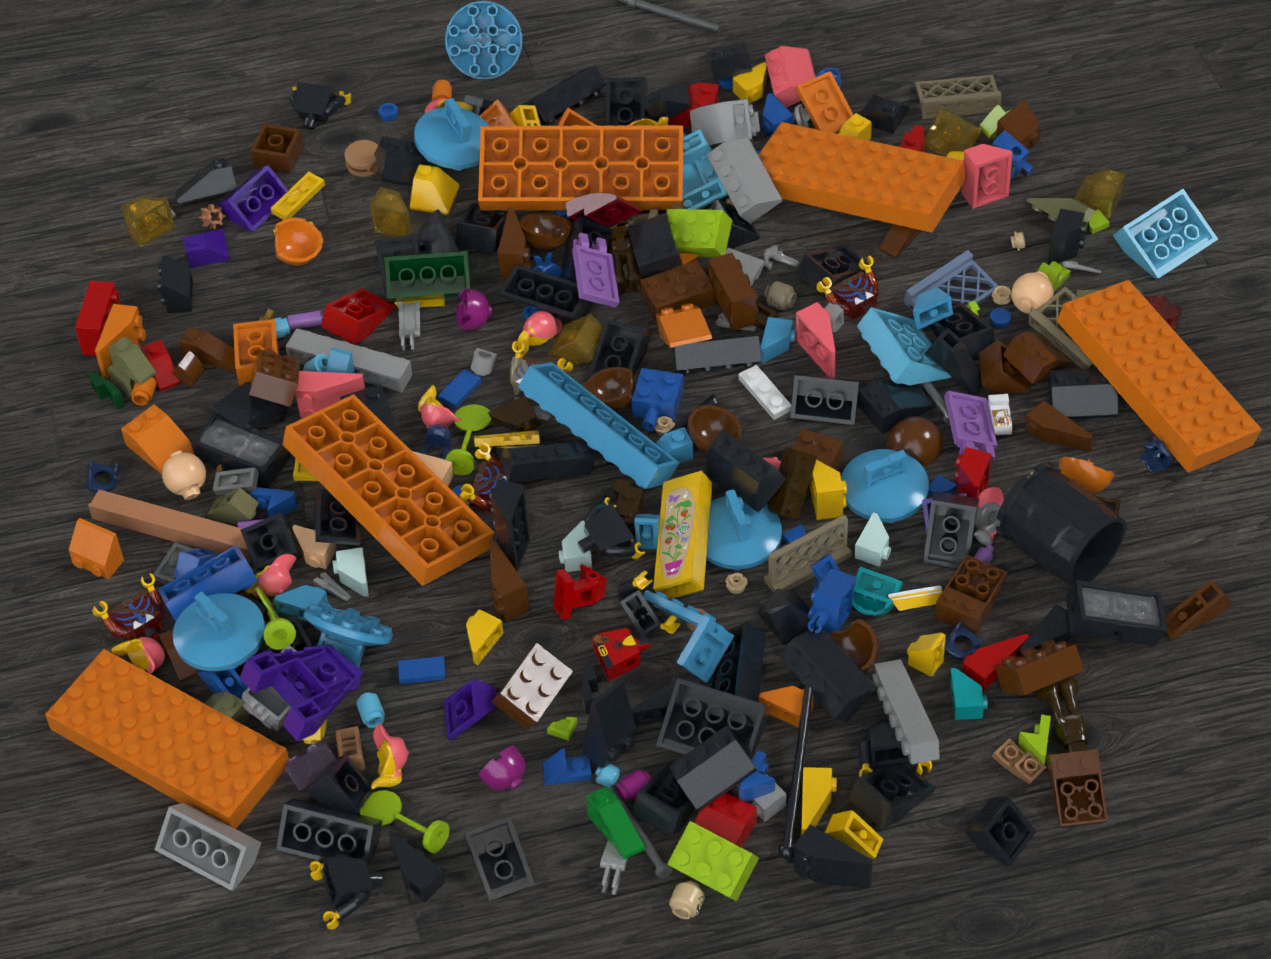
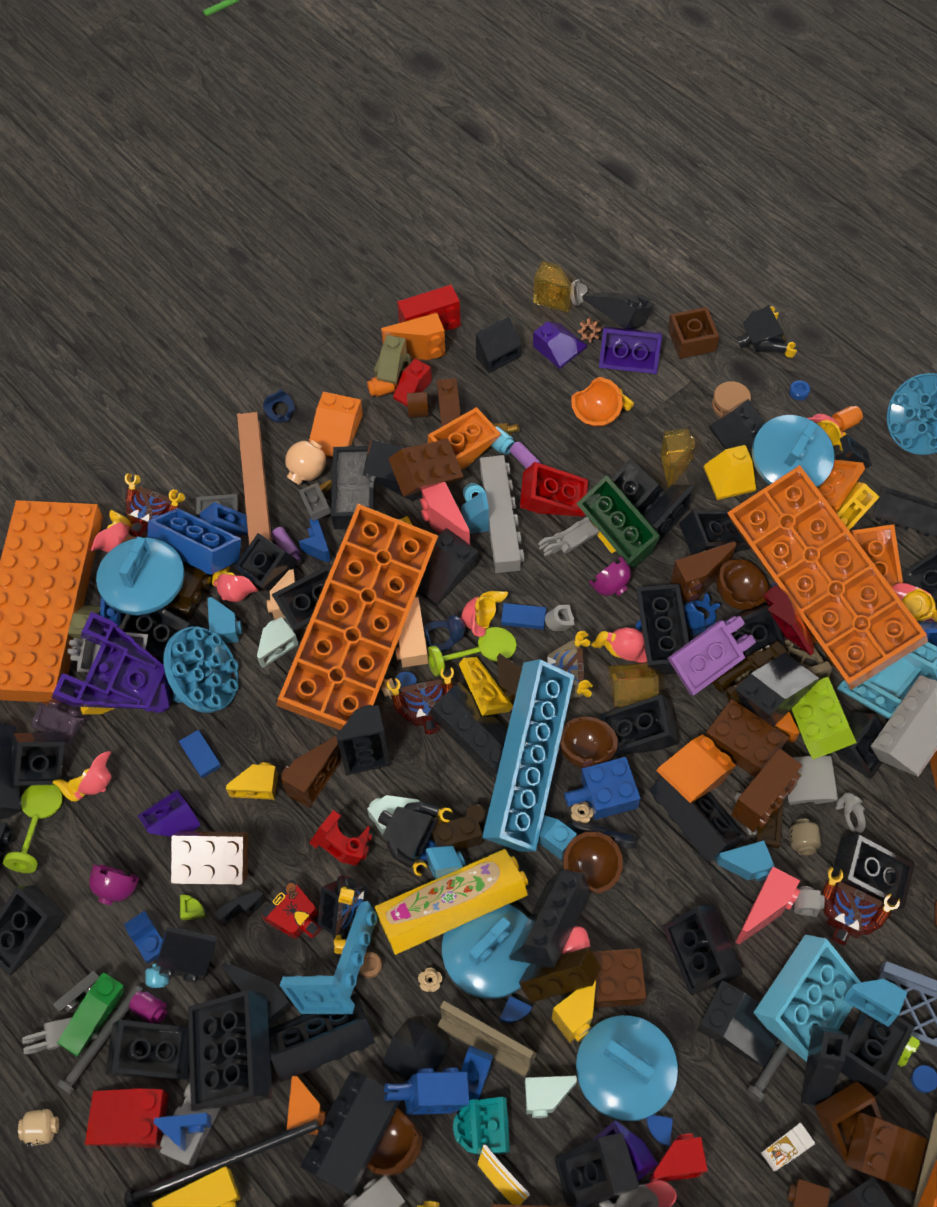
camera: 60 degrees right, 10 degrees up
orange slope [69,518,124,579] -> none
dark green slope [88,372,125,410] -> none
olive slope [207,487,259,525] -> none
lime piece [255,586,296,650] -> none
yellow plate [271,172,325,220] -> none
light grey piece [313,572,351,601] -> none
medium nougat slope [335,726,366,771] -> none
medium azure brick [356,692,385,728] -> none
lime brick [667,821,759,901] -> none
black slope [669,725,757,812] -> none
white plate [739,365,791,420] -> none
reddish brown cylinder [887,416,943,466] -> none
medium lavender tile [944,391,998,460] -> none
none -> dark grey plate [53,970,100,1012]

